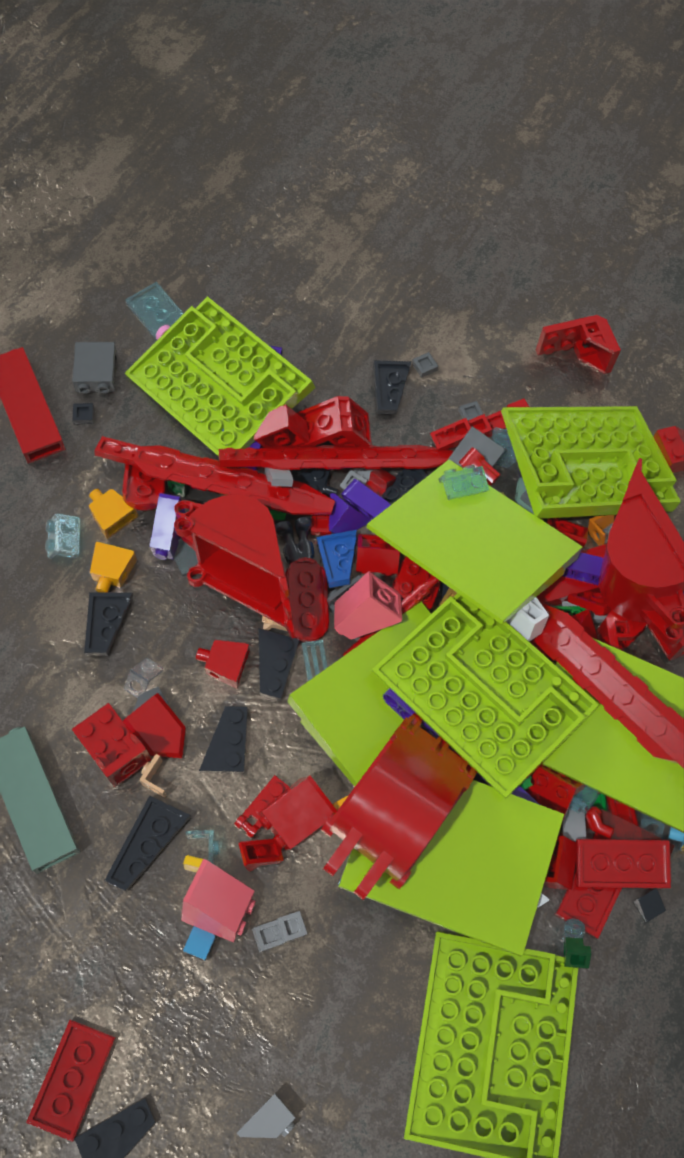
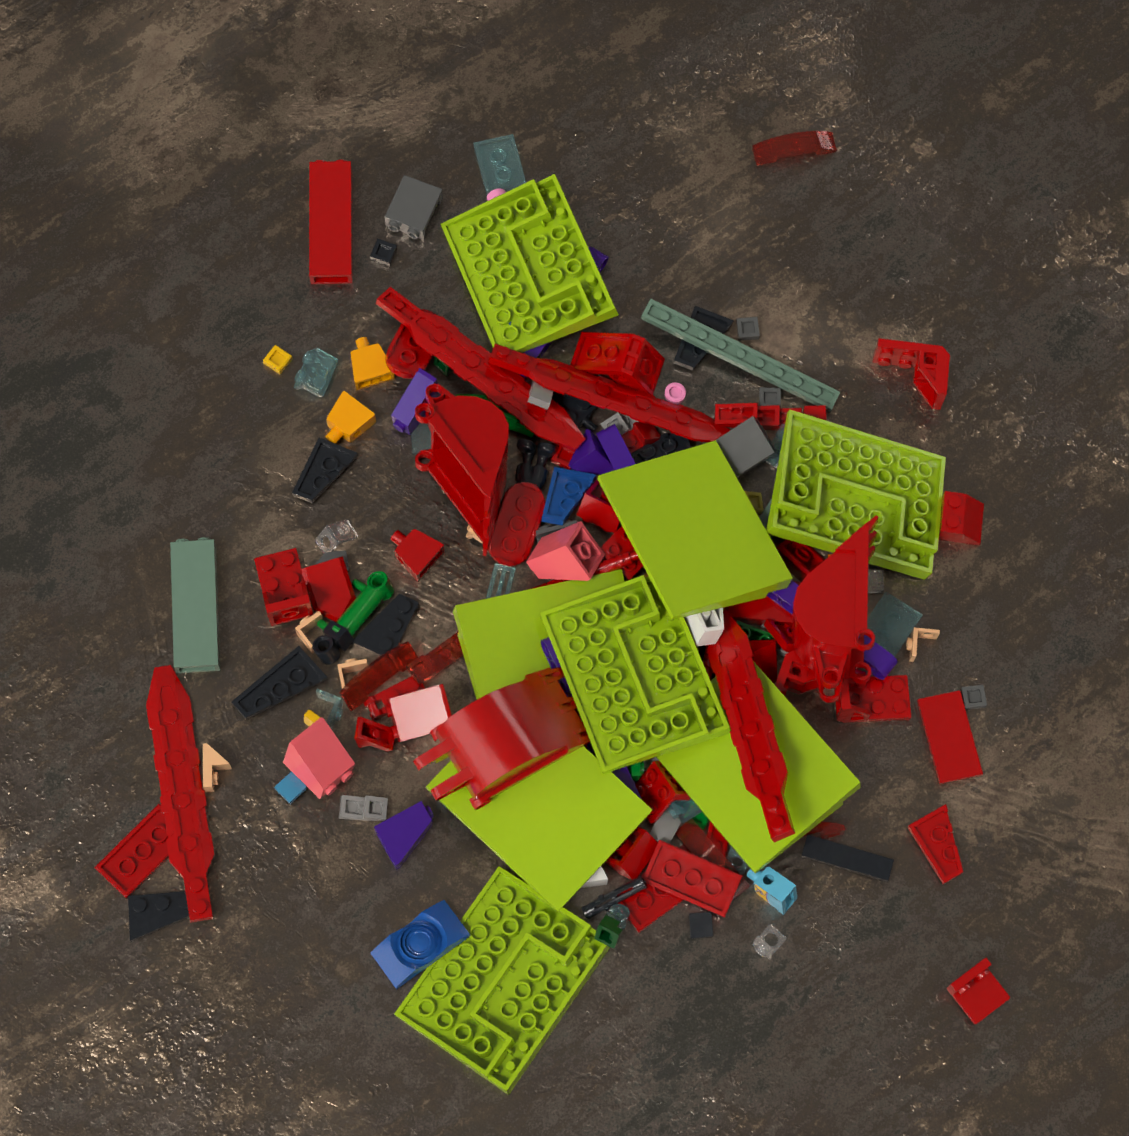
camera: 25 degrees right, 5 degrees up
light grey slope [237,1093,296,1138] -> none
red slope [254,405,309,447] -> none
black wing [258,628,299,701] -> none
clear light blue bracket [438,465,489,500] -> none
red piece [458,447,501,486] -> none
red arm [586,806,615,839] -> none
none -> red plate [146,665,214,923]
none -> light nougat slope [203,743,232,792]
none -> yellow tile [263,345,293,374]
none -> green piece [312,571,395,665]
none -> light nougat bracket [337,658,369,695]
none -> clear red slope [339,641,420,712]
none -> blue slope [371,900,471,990]
none -> dark purple slope [374,801,434,870]
none -> clear red slope [405,629,464,685]
none -> black pin [581,875,648,920]
none -> sand green plate [641,299,840,412]
none -> bright pink tile [664,382,686,405]
none -> clear red slope [752,131,837,165]

